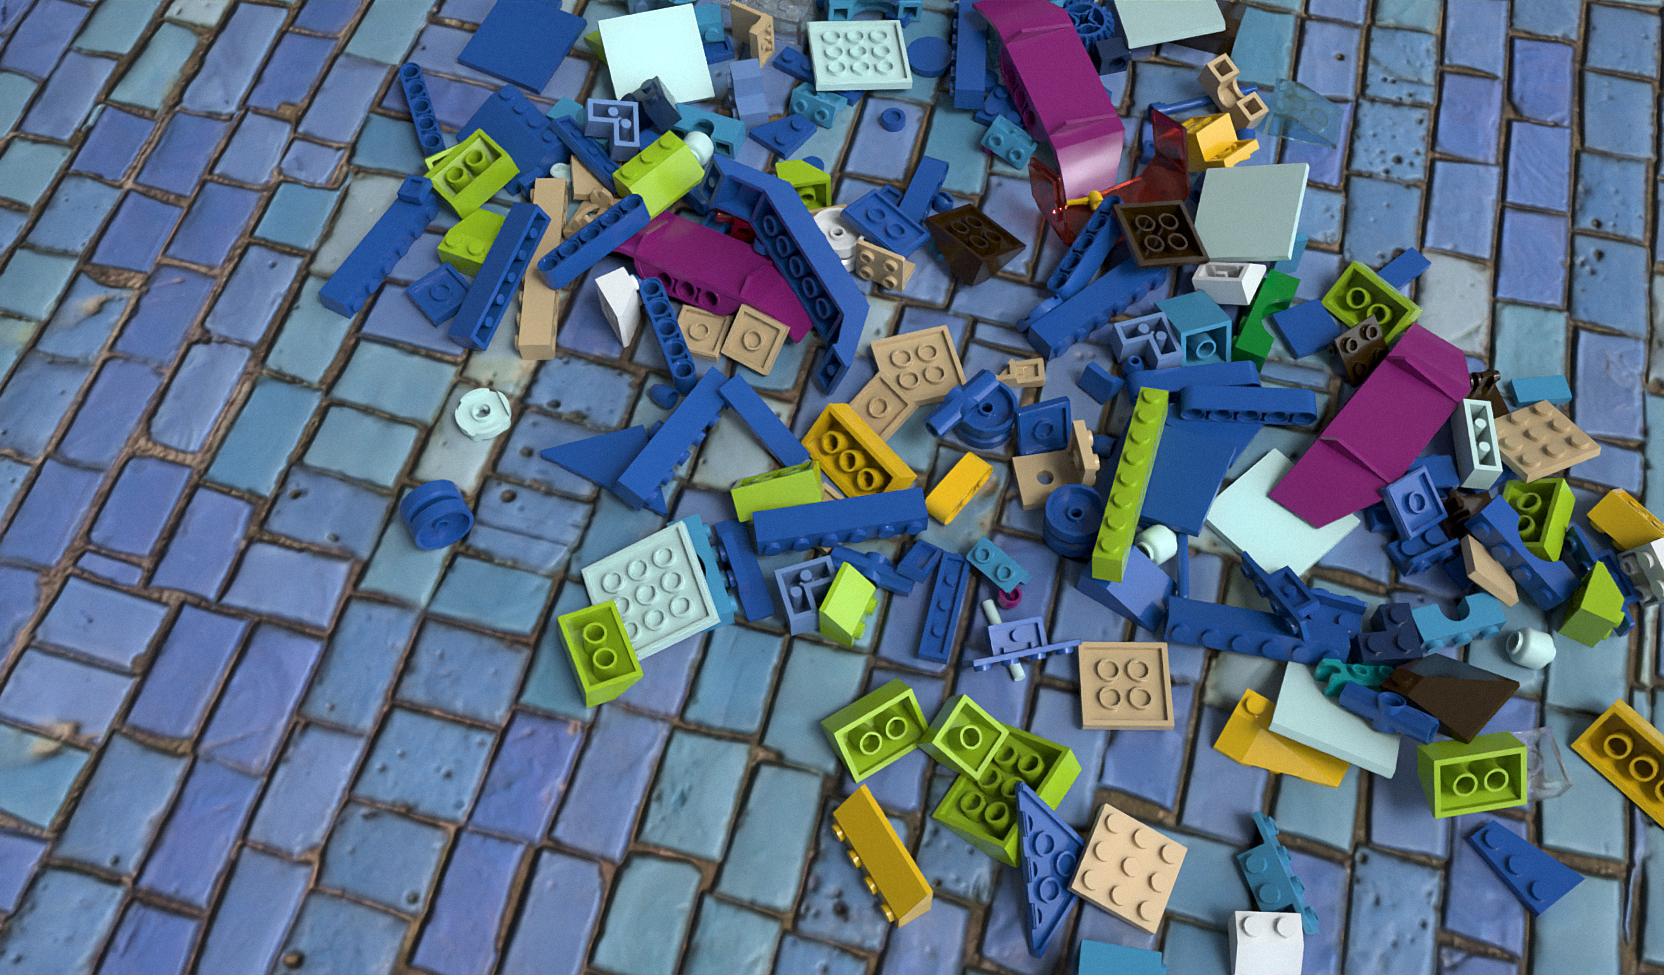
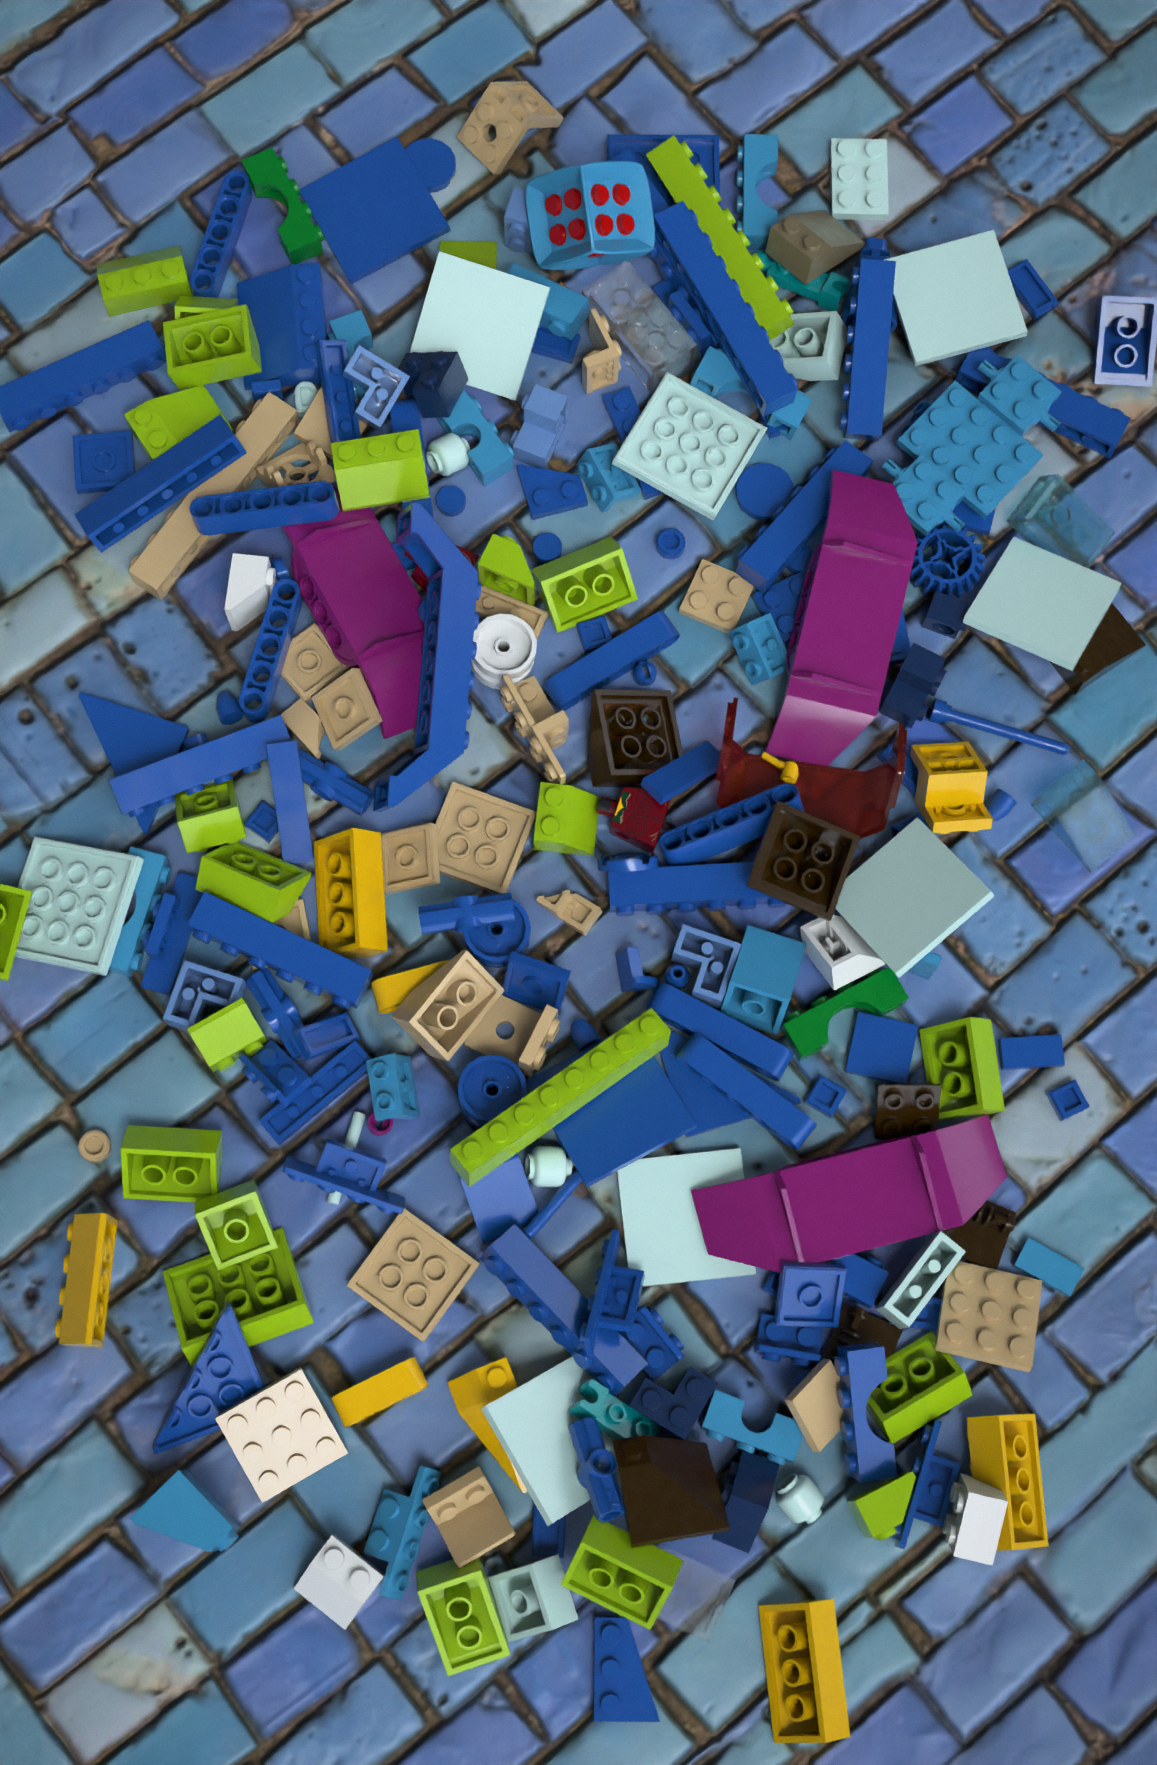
camera: 30 degrees right, 15 degrees up
blue plate [397,174,433,204] -> none
light aqua plate [455,388,511,442] -> none
blue tile [840,188,931,258] -> none
tan arch [1197,53,1270,131] -> none
none -> tan tile [78,1130,112,1163]
none -> lime slope [96,245,193,317]
none -> lime slope [174,779,247,853]
none -> blue bracket [239,1039,313,1108]
none -> green arch [241,147,325,265]
none -> blue tile [244,800,279,843]
none -> tan slope [281,698,325,759]
none -> blue piece [298,748,374,816]
none -> yellow beam [331,1357,429,1428]
none -> tan slope [391,950,505,1061]
none -> lime slope [416,1557,511,1676]
none -> tan bracket [422,1467,515,1568]
none -> light aqua slope [488,1554,578,1642]
none -> tan bracket [529,710,569,785]
none -> lime slope [531,537,638,633]
none -> blue tile [531,1503,566,1558]
none -> lime slope [533,782,600,857]
none -> dark red torso [596,787,671,854]
none -> blue tile [641,741,728,805]
none -> tan plate [679,559,755,634]
none -> dark blue brick [712,1450,779,1553]
none -> blue tile [804,1075,847,1118]
none -> dark blue brick [879,643,947,728]
none -> blue tile [1046,1079,1090,1122]

